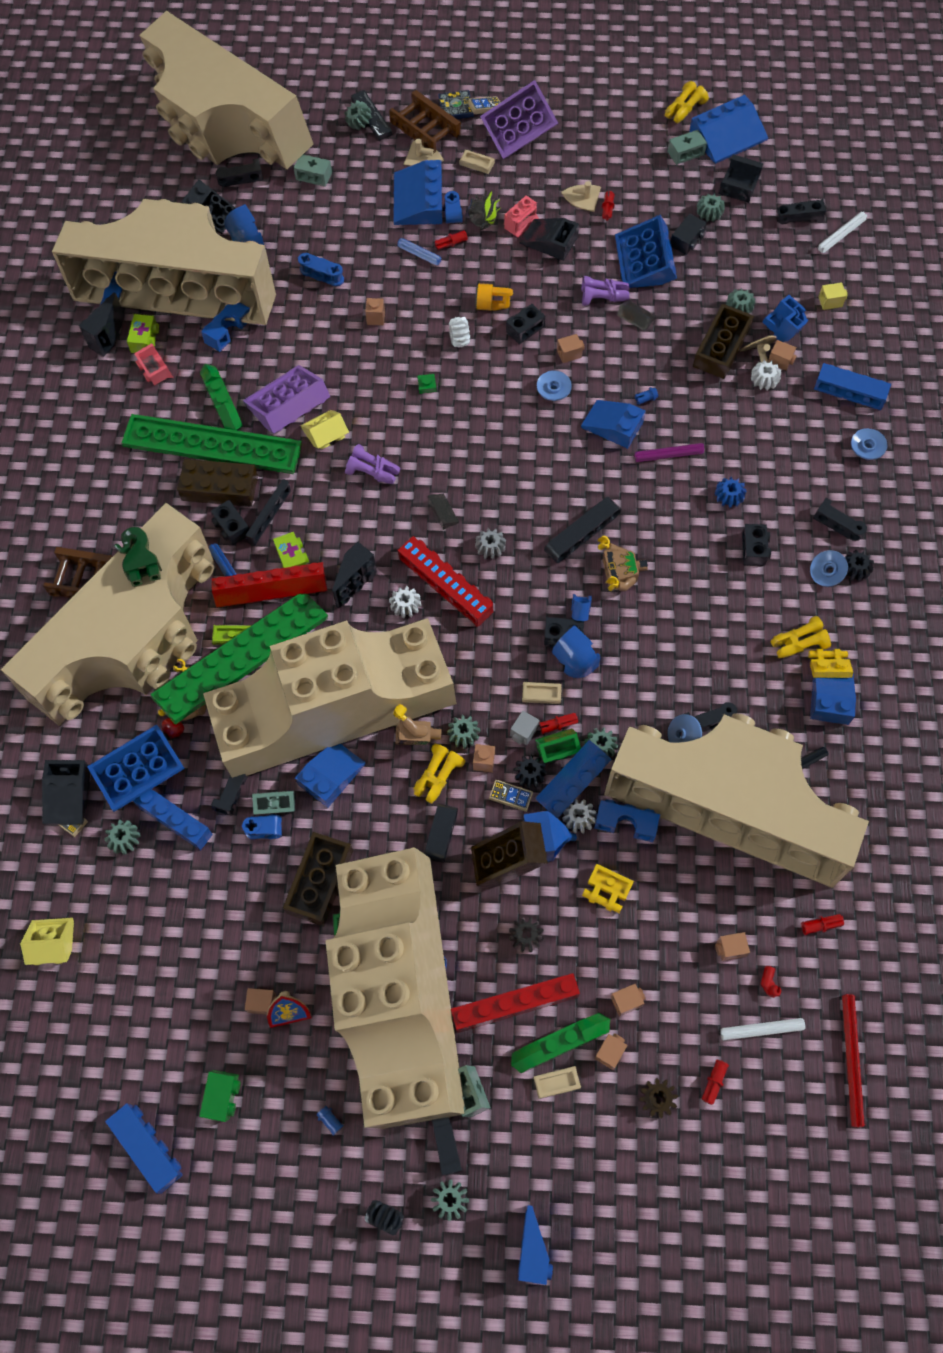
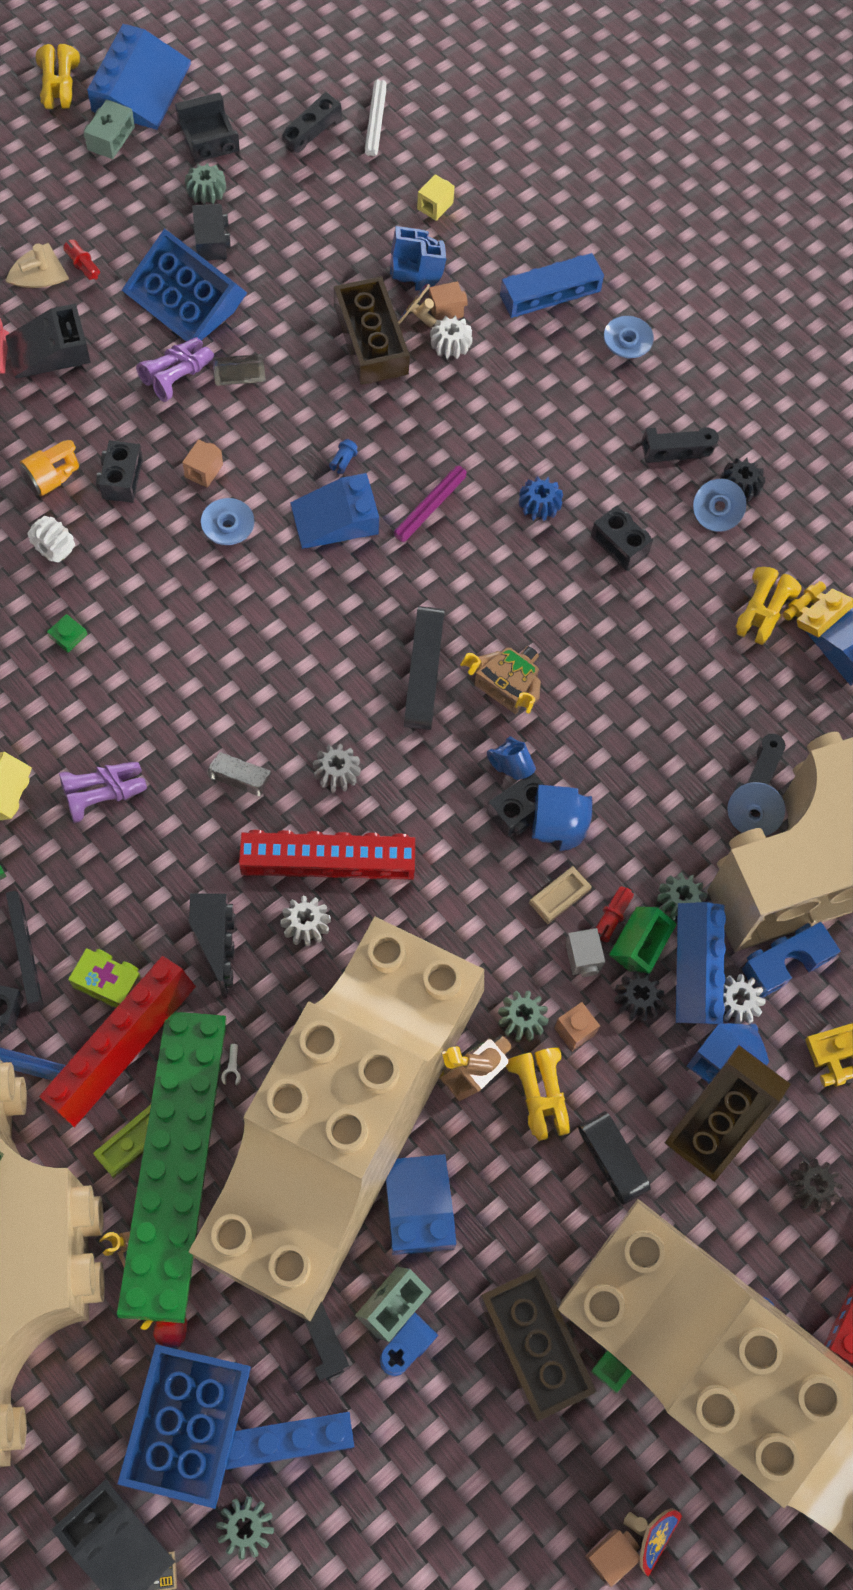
camera: 50 degrees left, 0 degrees up
tile [489,780,533,812] -> none
sand green gear [726,288,756,314] -> none

